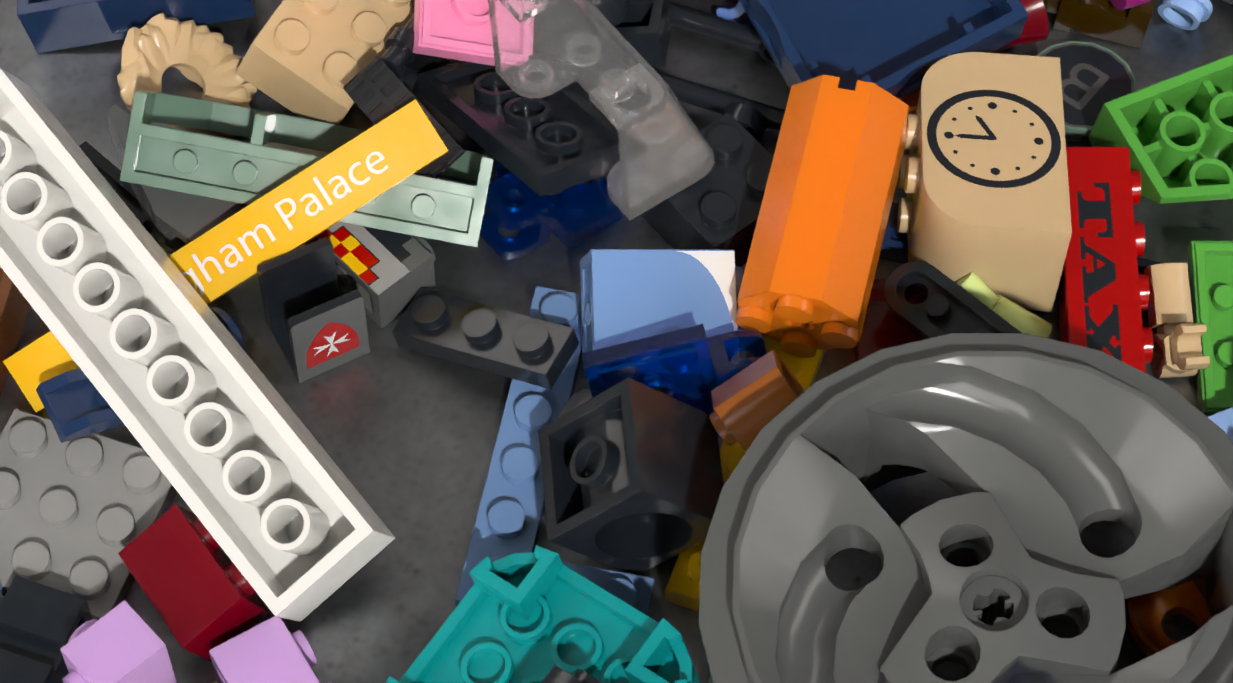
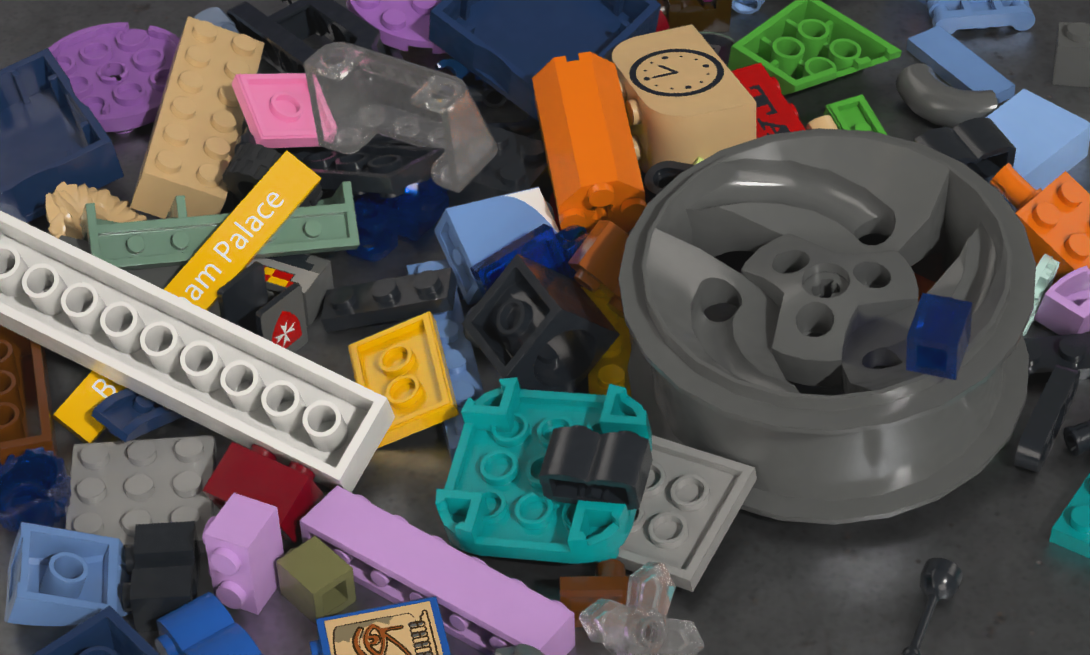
camera: 20 degrees left, 15 degrees down
none -> yellow tile [348,311,459,449]

